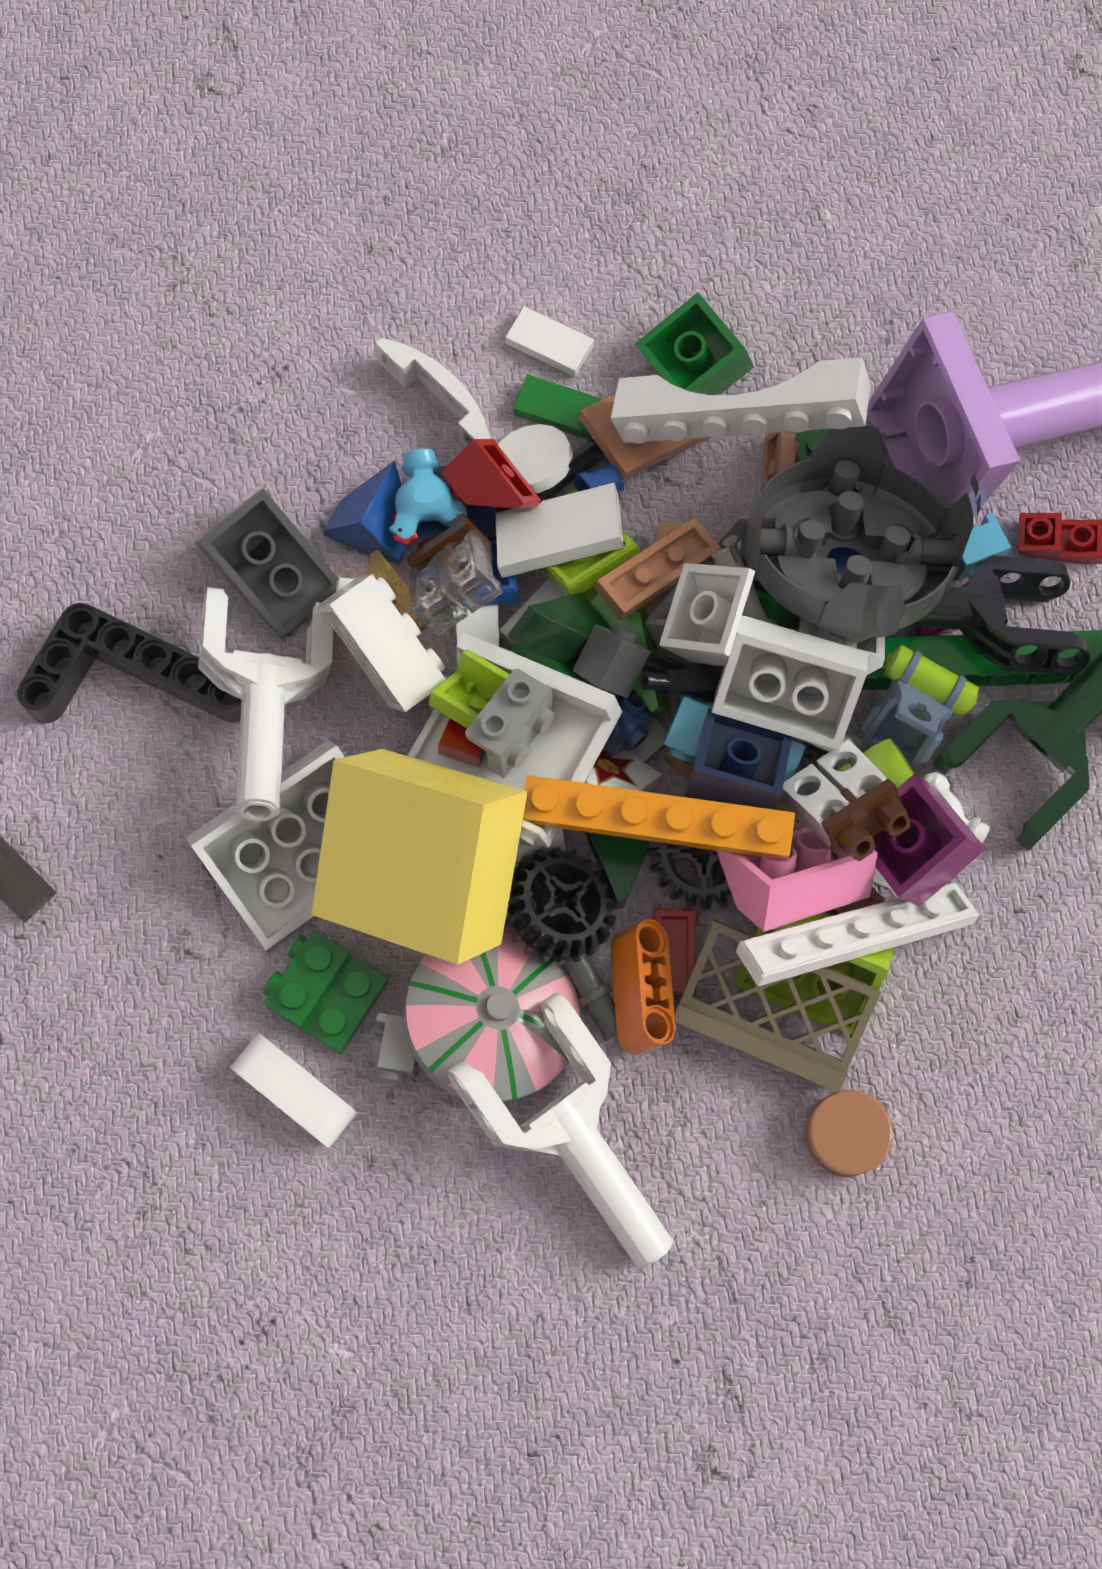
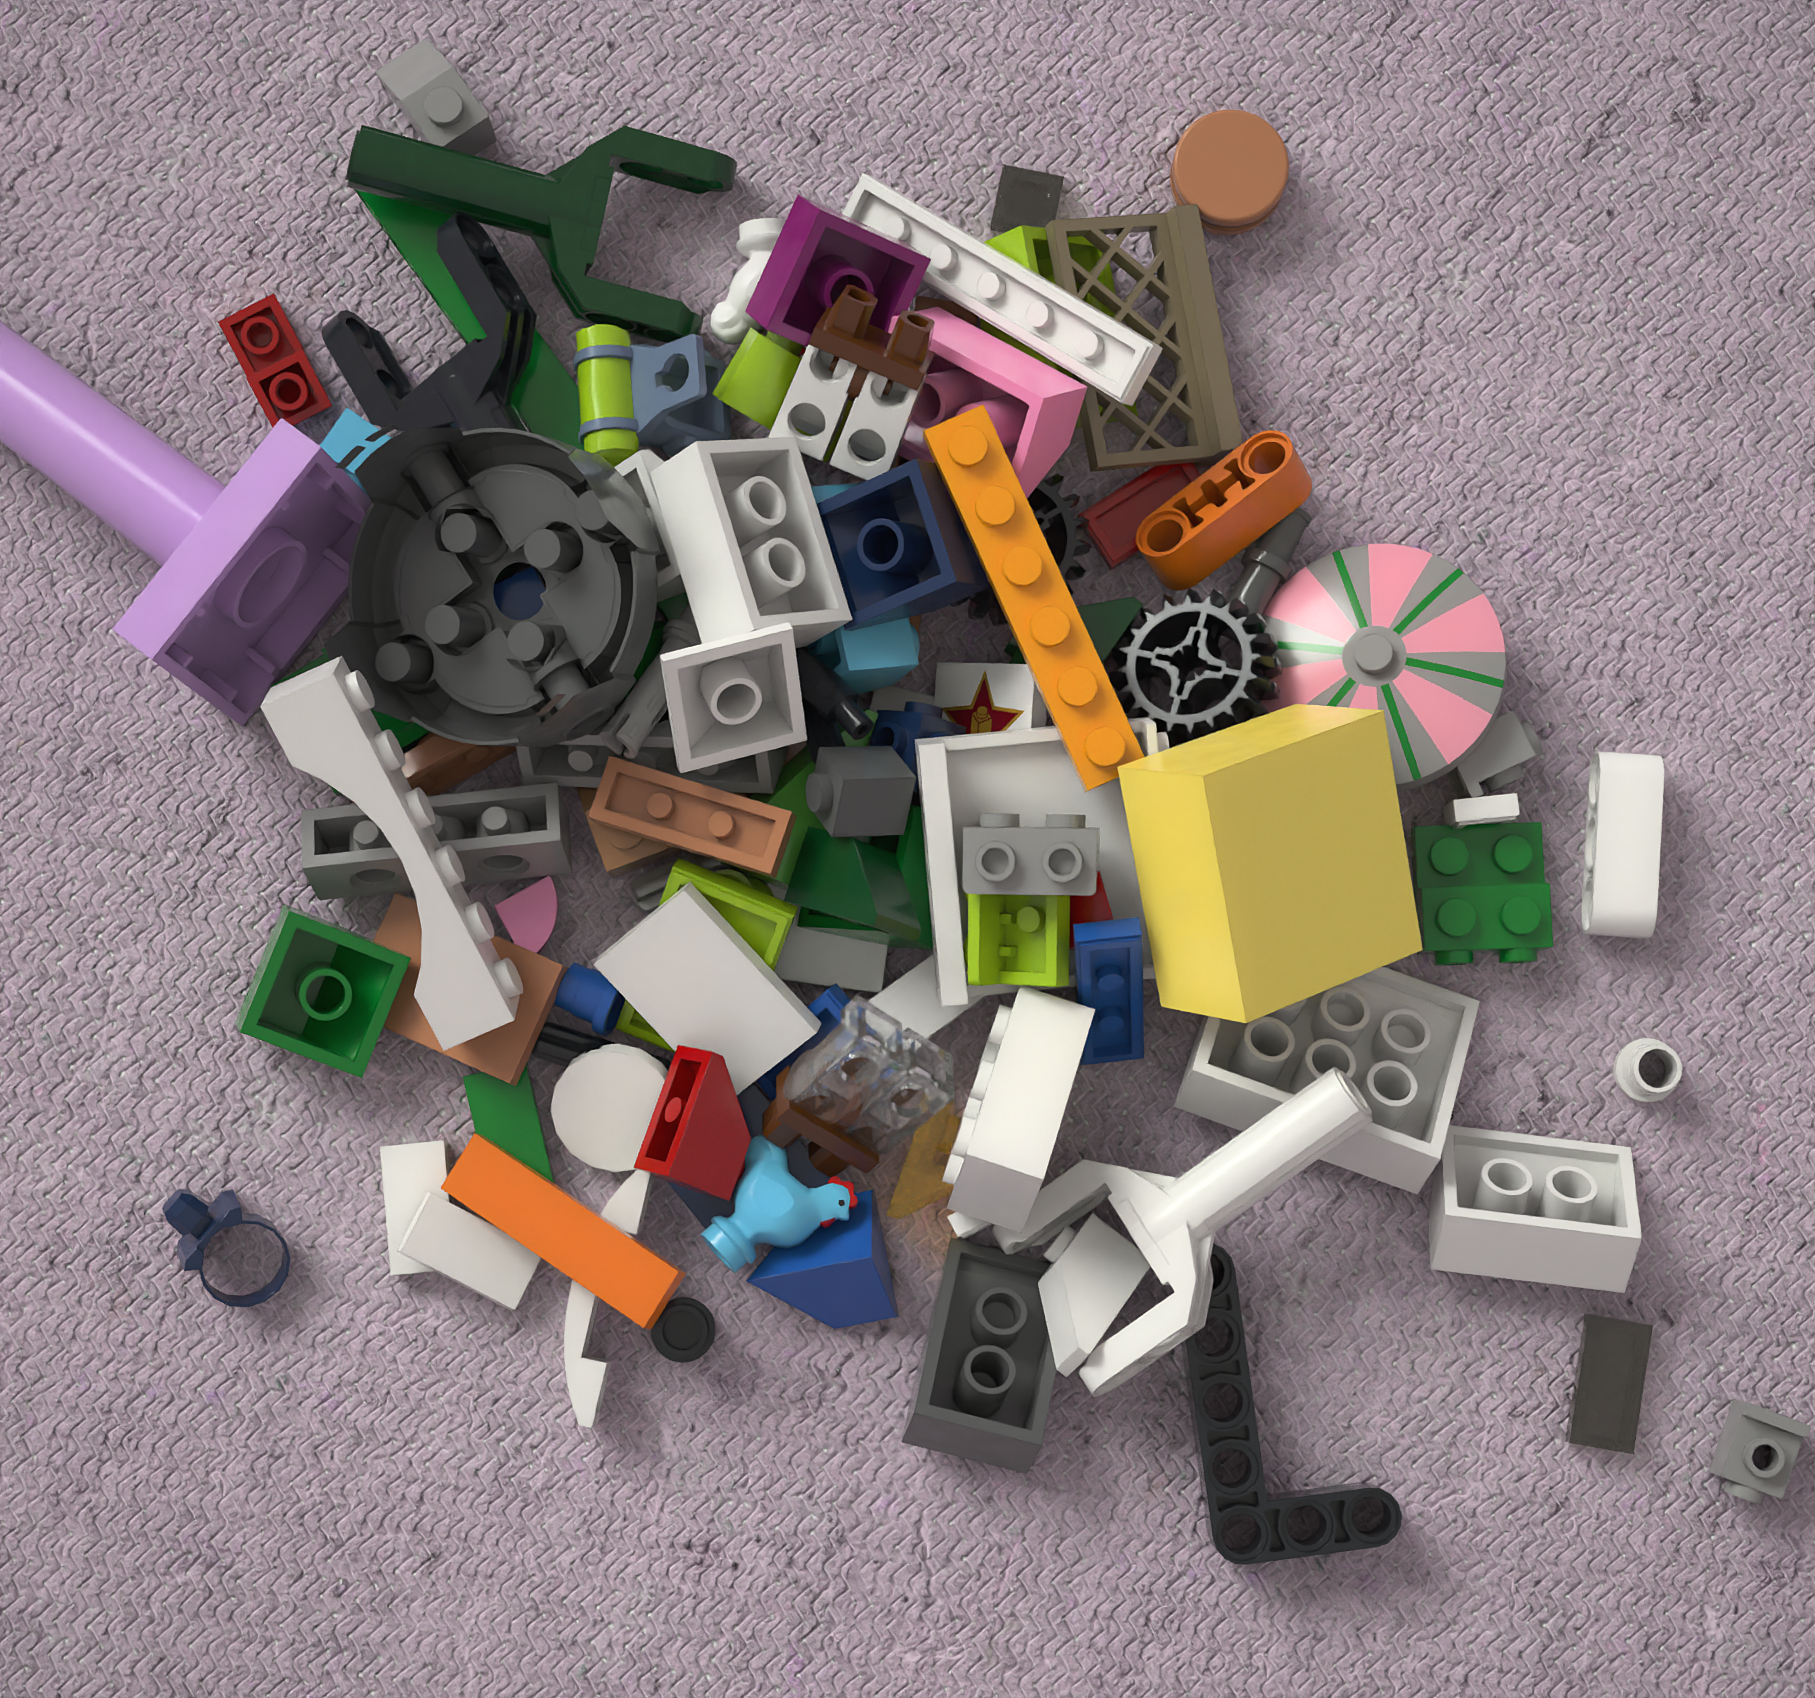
camera: 125 degrees left, 10 degrees up
white piece [447,992,674,1268] -> none
none -> dark blue piece [162,1189,290,1307]
none -> light grey brick [301,782,572,900]
none -> white tile [397,1193,541,1310]
none -> orange tile [441,1133,686,1329]
none -> bright pink tile [494,876,559,954]
none -> black plate [651,1297,716,1363]
none -> clear smoke tile [990,164,1064,233]
none -> white slope [1038,1213,1151,1377]
none -> blue tile [1073,917,1144,1065]
none -> white slope [1428,1125,1642,1293]
none -> white tile [1443,793,1520,829]
none -> white piece [1613,1038,1682,1102]

